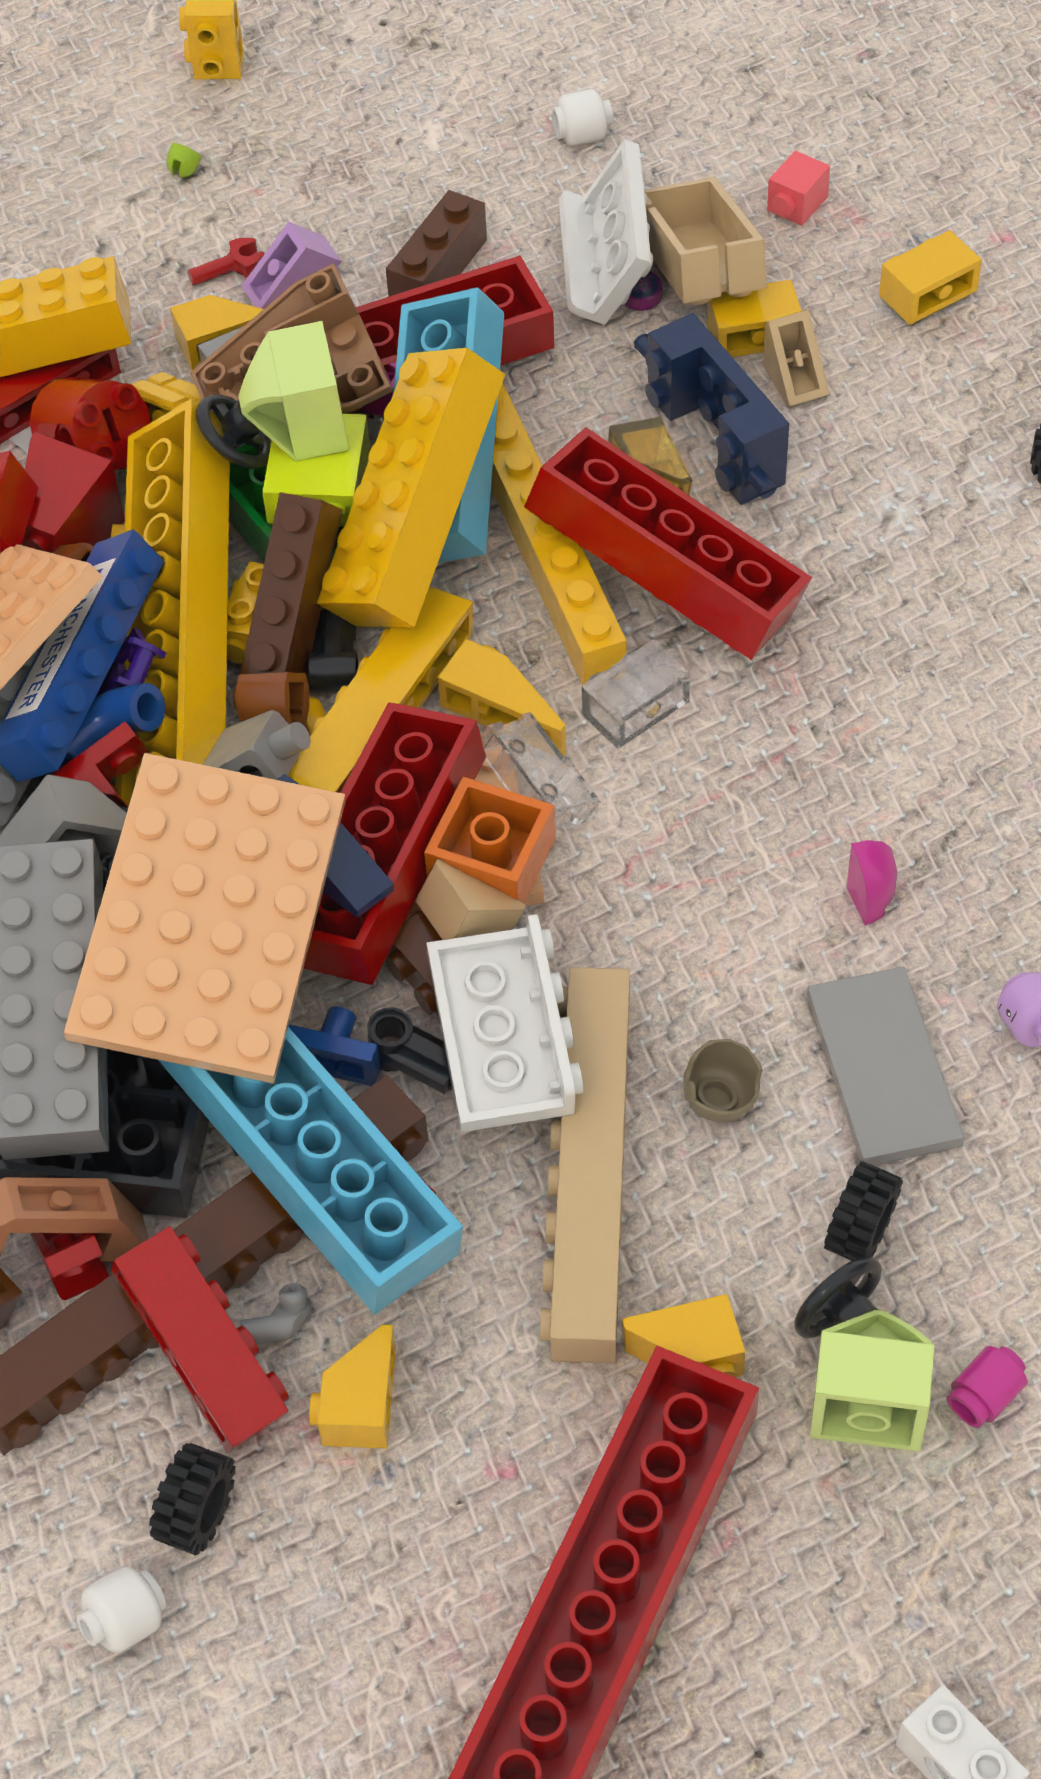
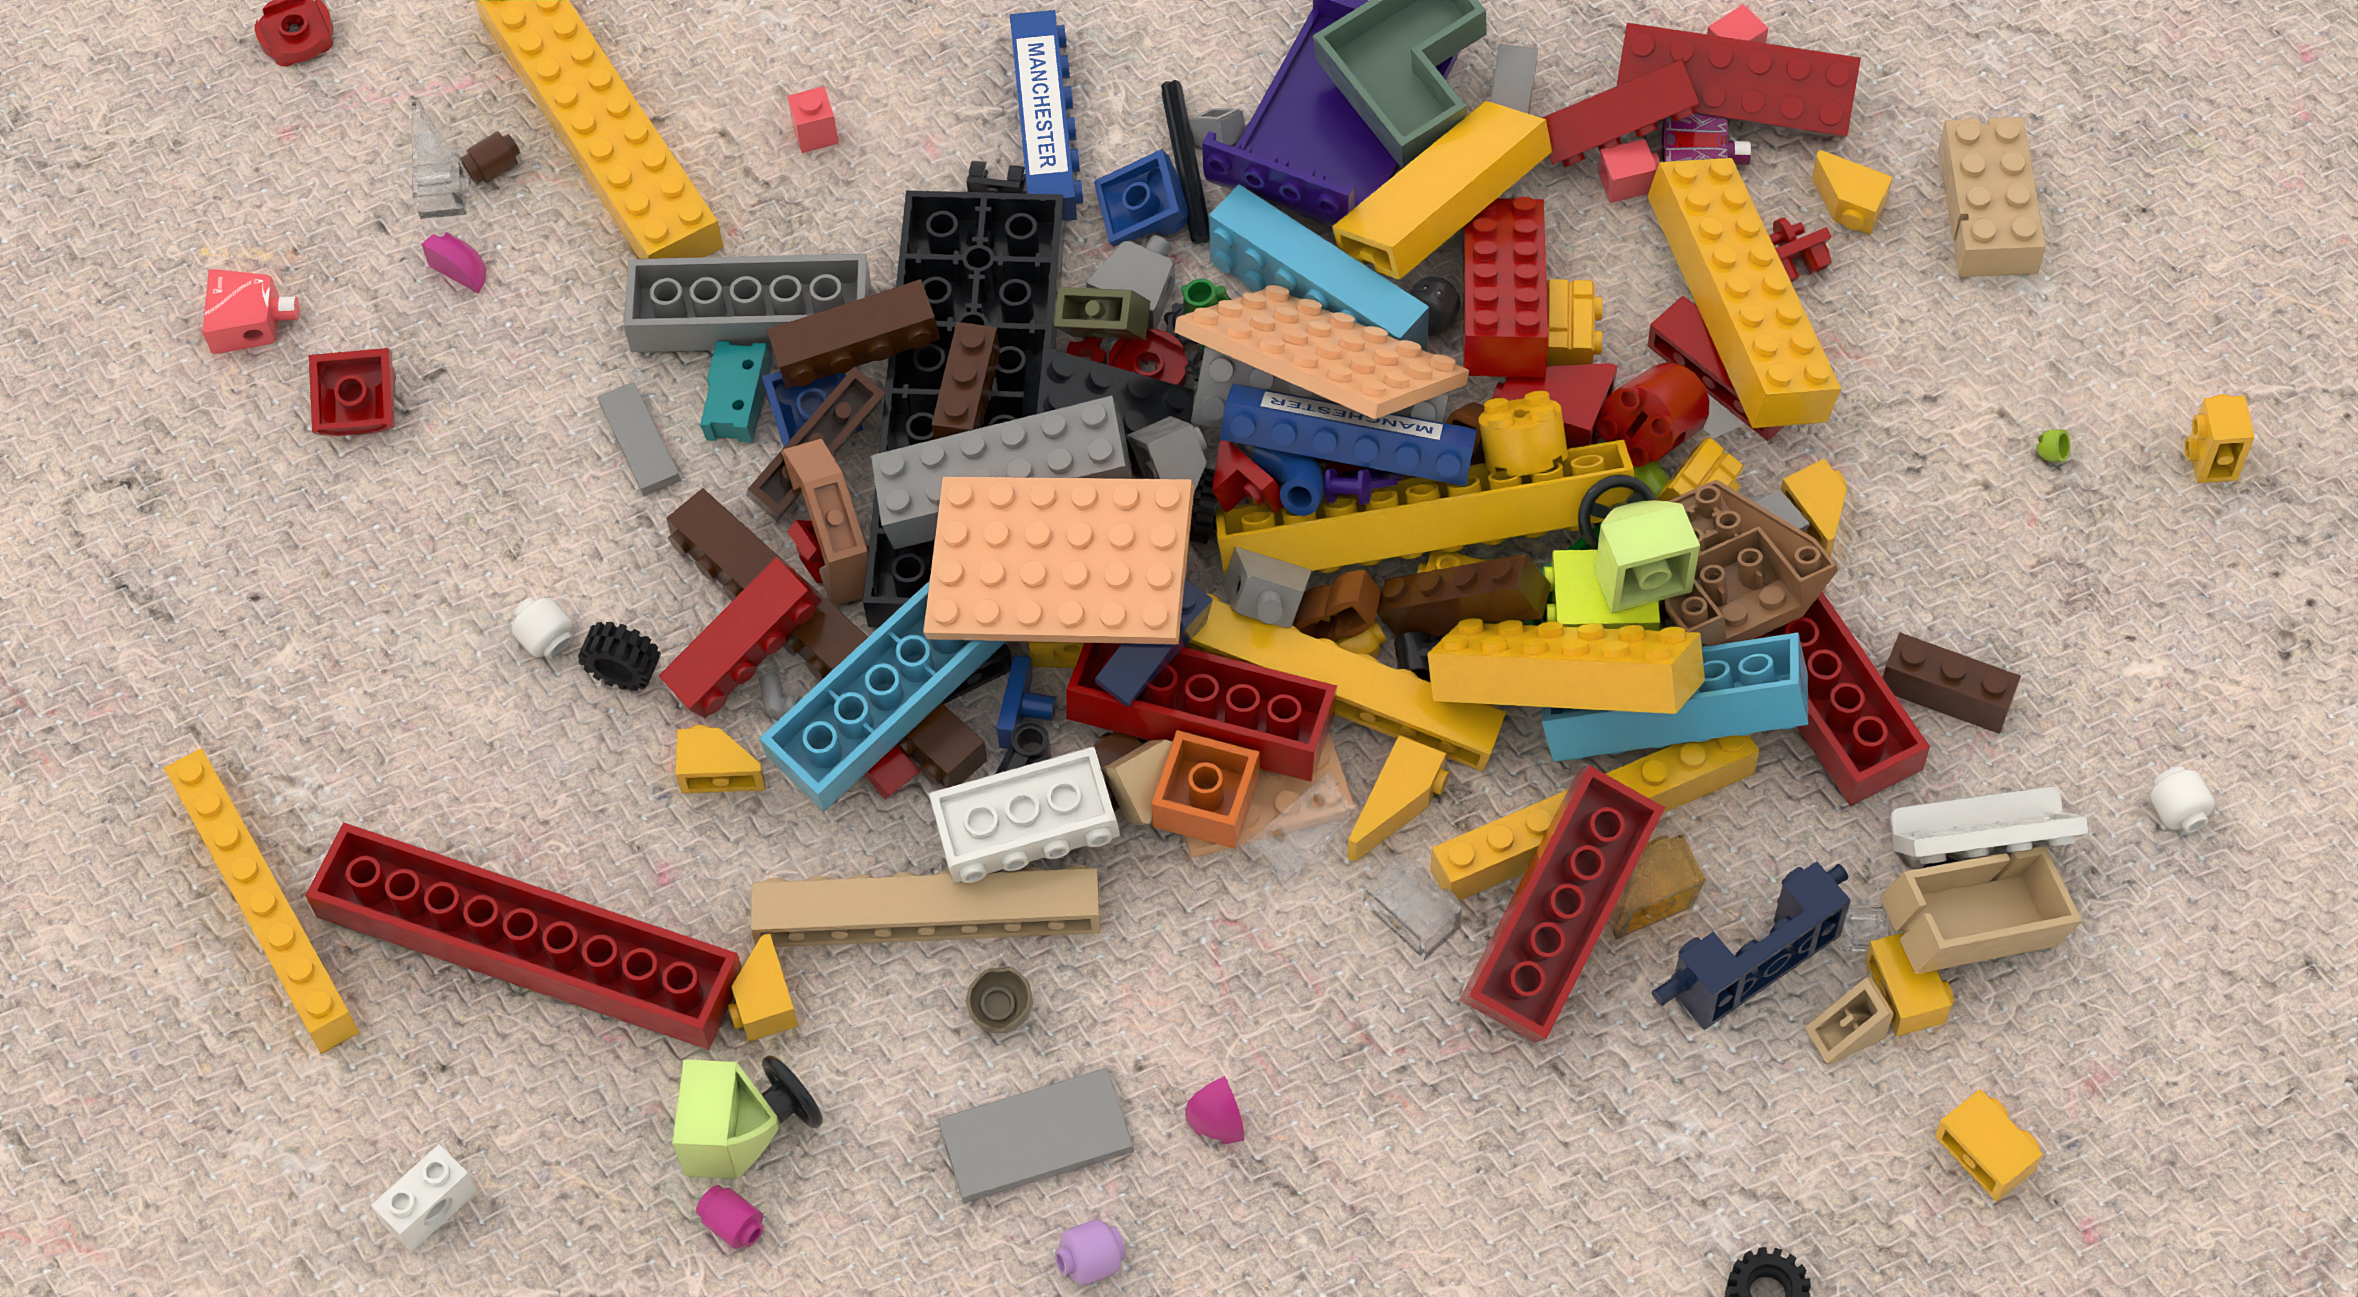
camera: 85 degrees right, 5 degrees up
red bar [187,238,264,286] -> none
lavender slope [241,222,342,309] -> none
coral brick [767,150,830,226] -> none
black tyre [824,1161,903,1261] -> none
none -> yellow brick [1478,391,1568,476]

